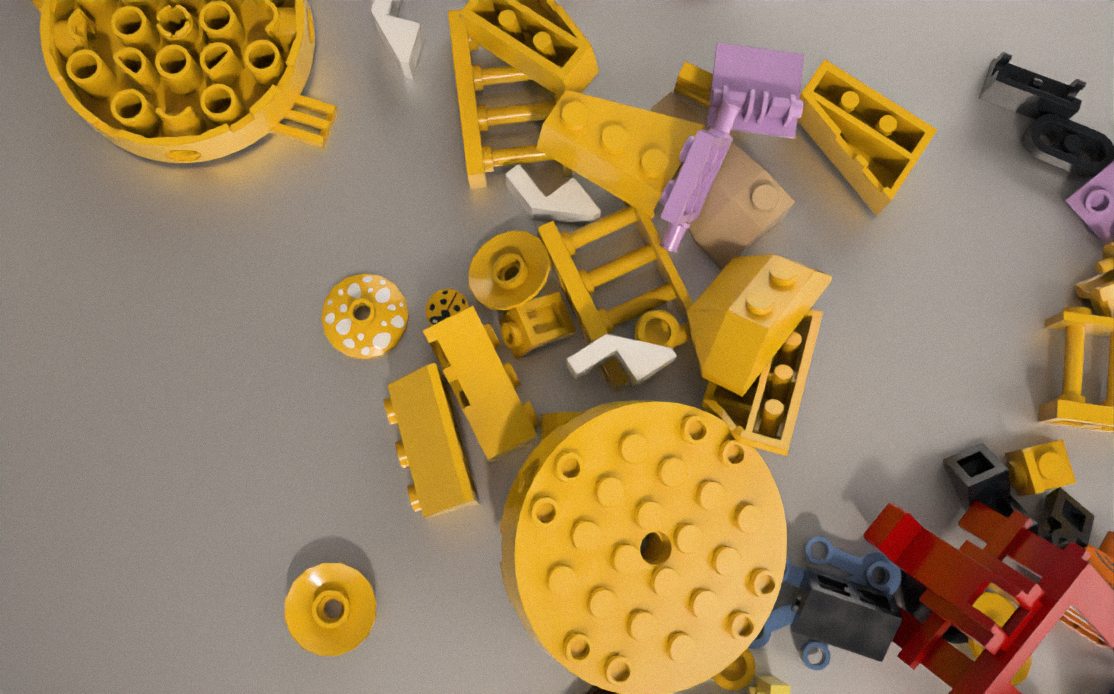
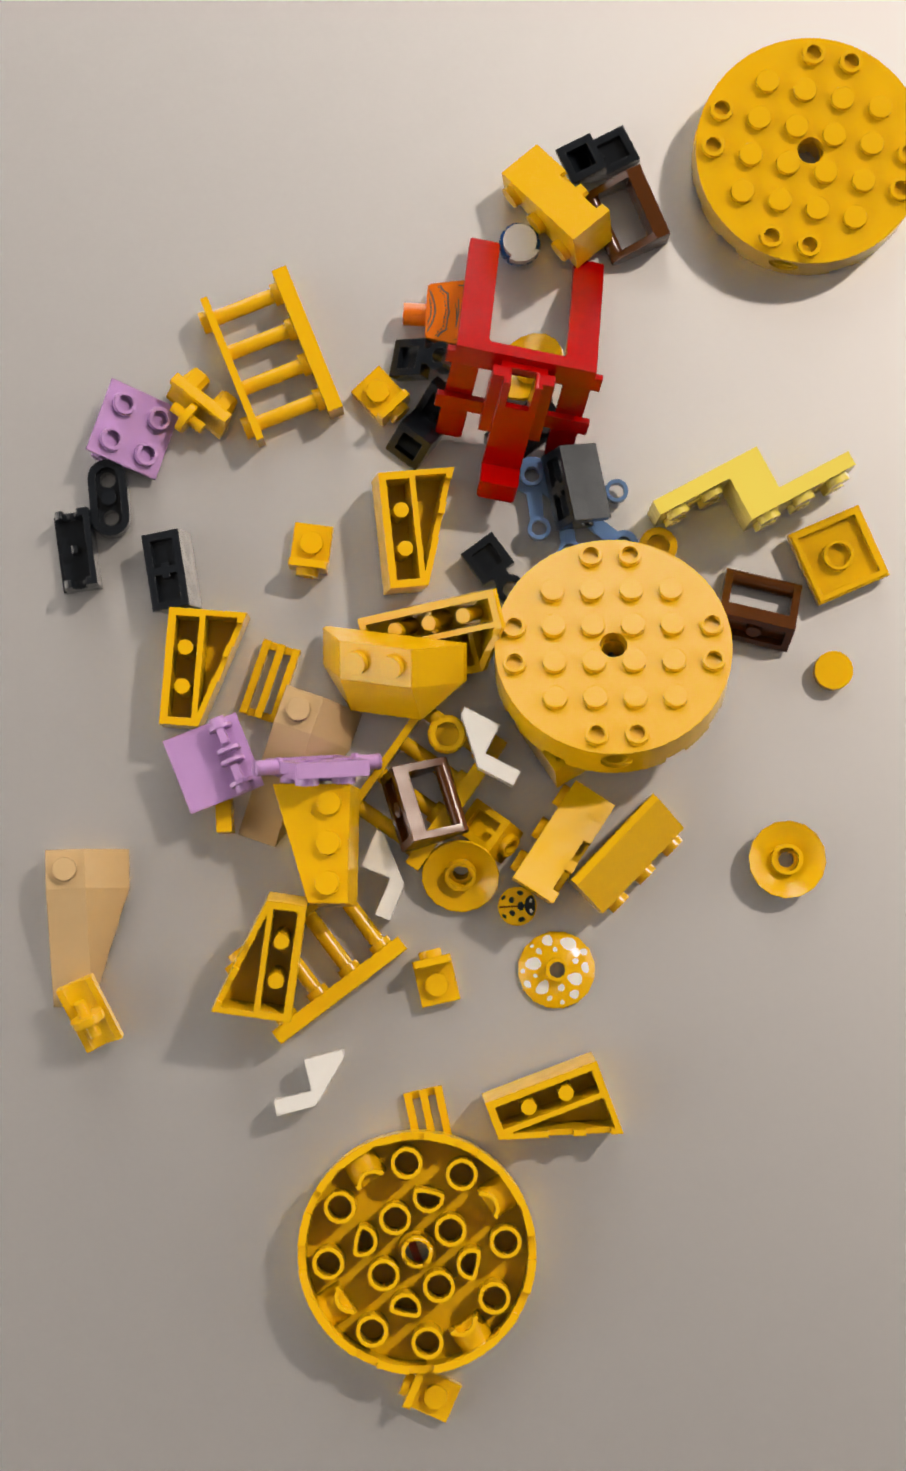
camera: 120 degrees left, 5 degrees up
none -> black hinge [141,528,203,614]
none -> yellow tile [239,639,302,724]
none -> yellow bracket [288,522,334,579]
none -> yellow wedge [371,467,454,595]
none -> reddish brown tile [380,757,469,853]
none -> yellow bracket [412,947,460,1008]
none -> black plate [461,532,521,604]
none -> yellow wedge [482,1052,624,1140]

